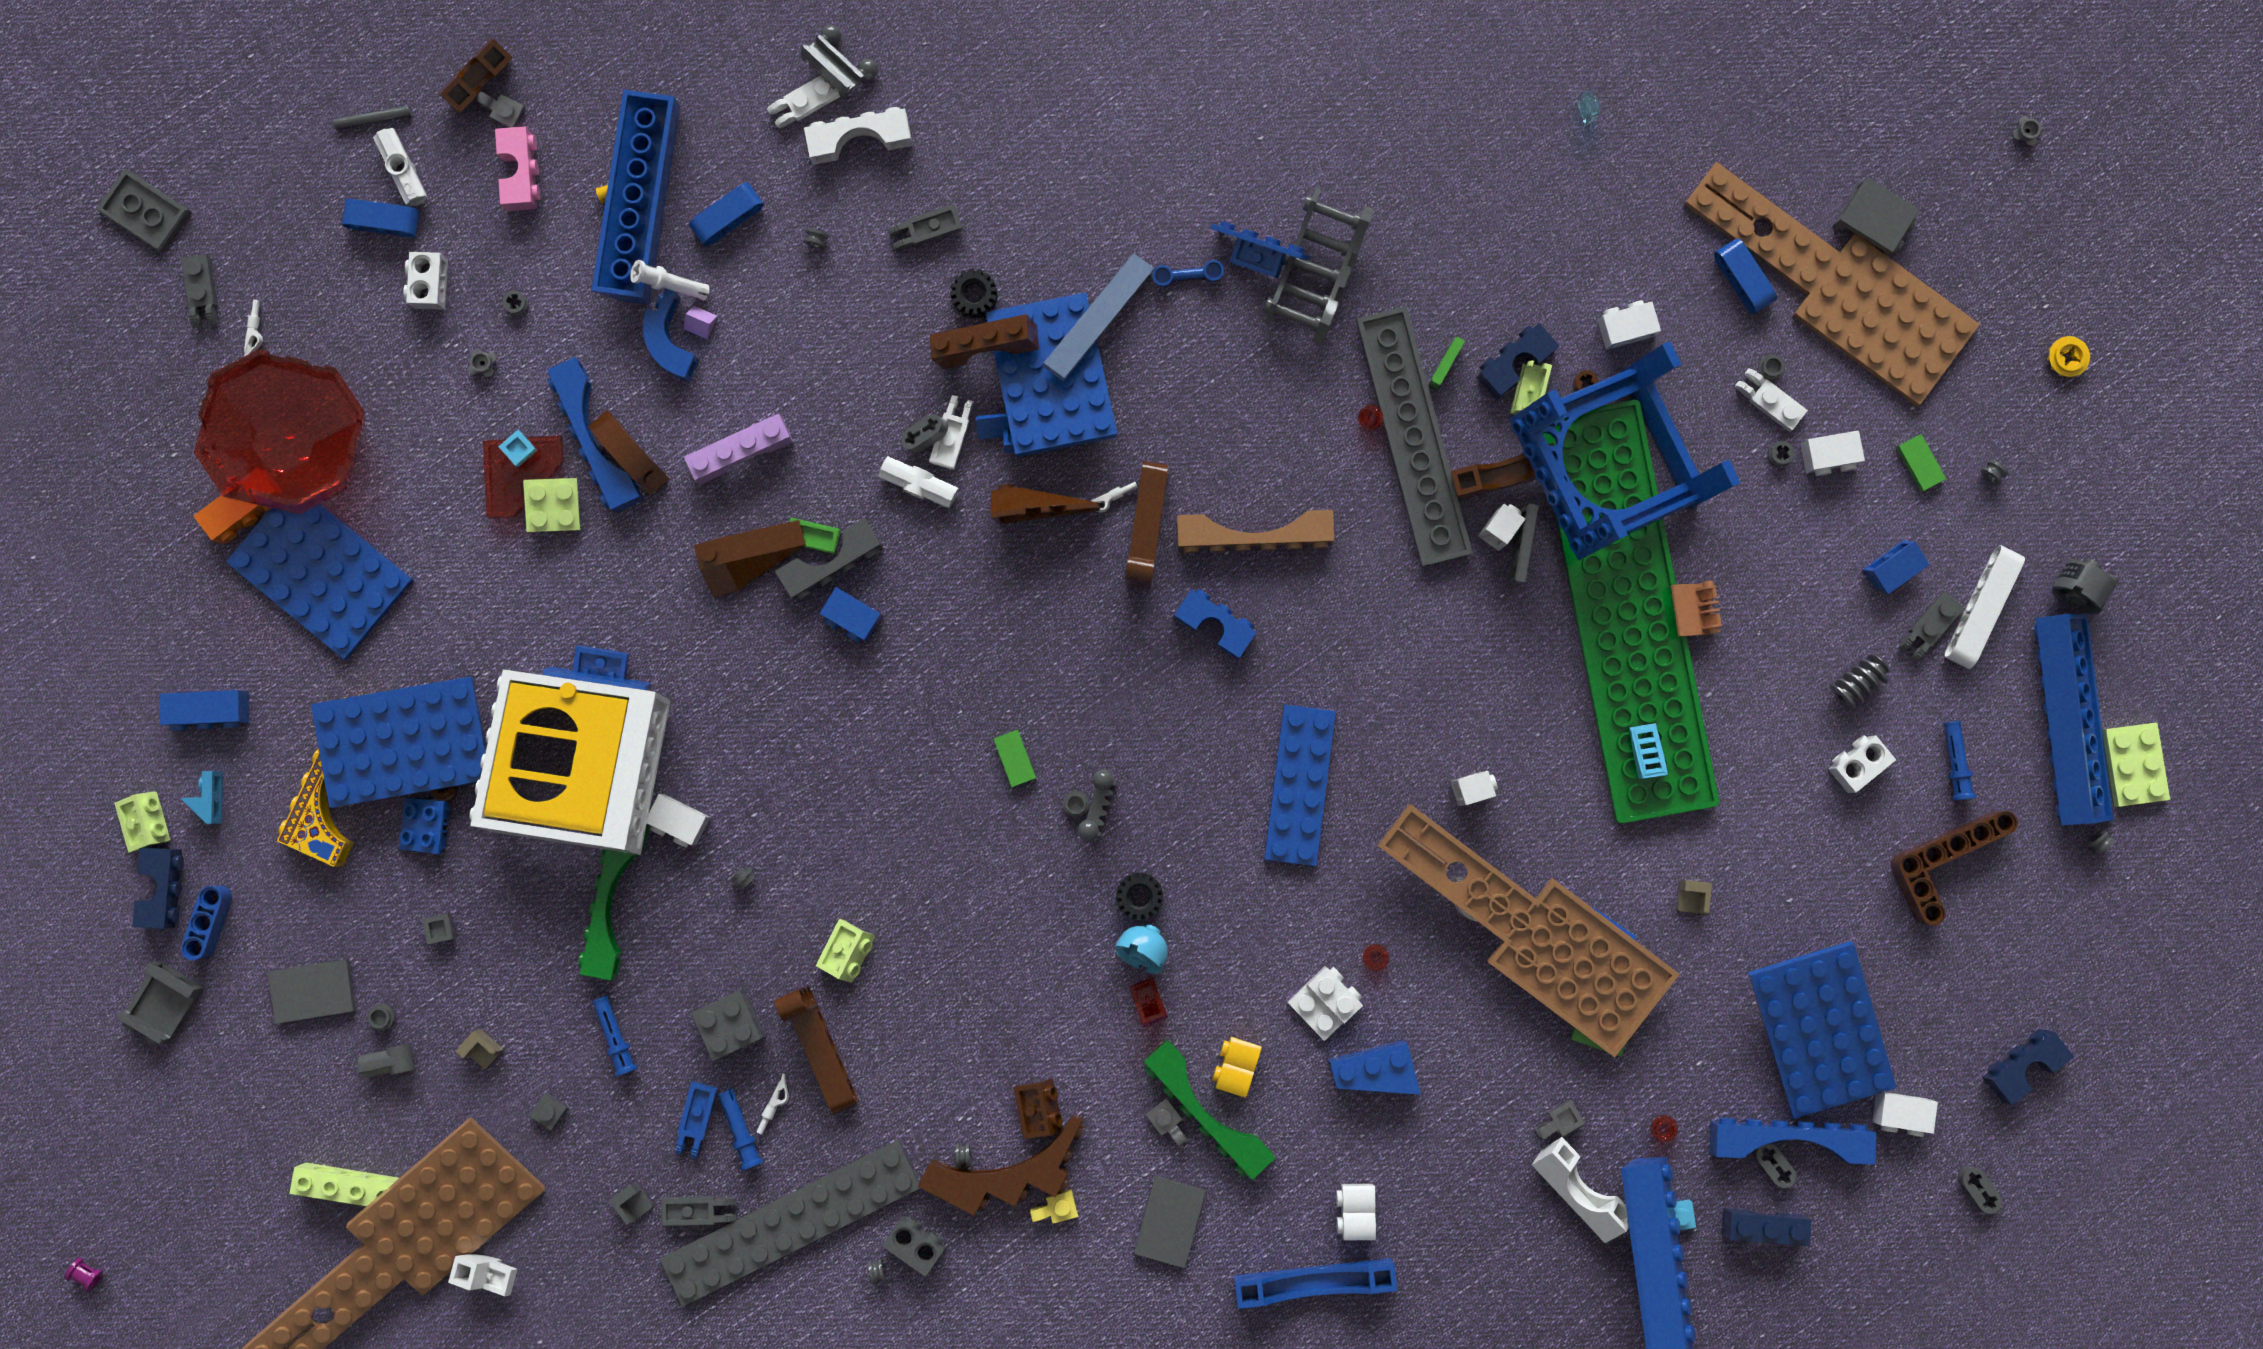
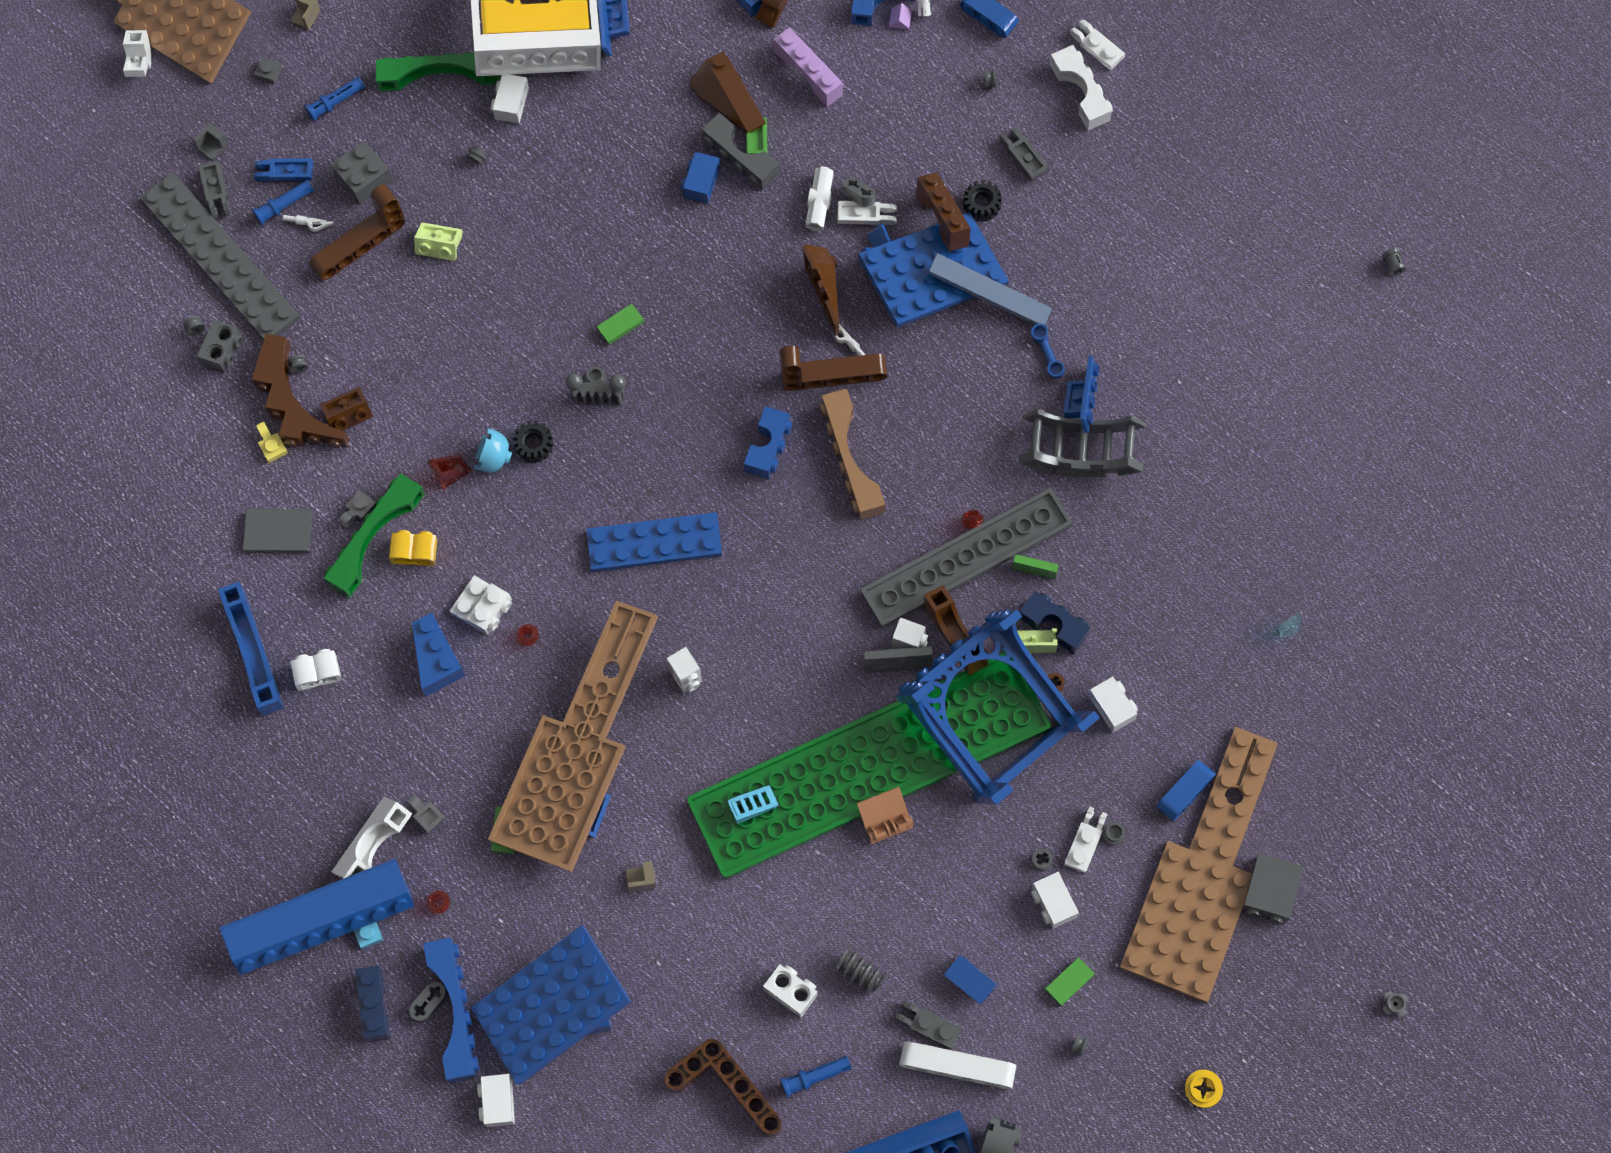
camera: 80 degrees right, 15 degrees down
dark grey gear [800,25,878,96] -> none

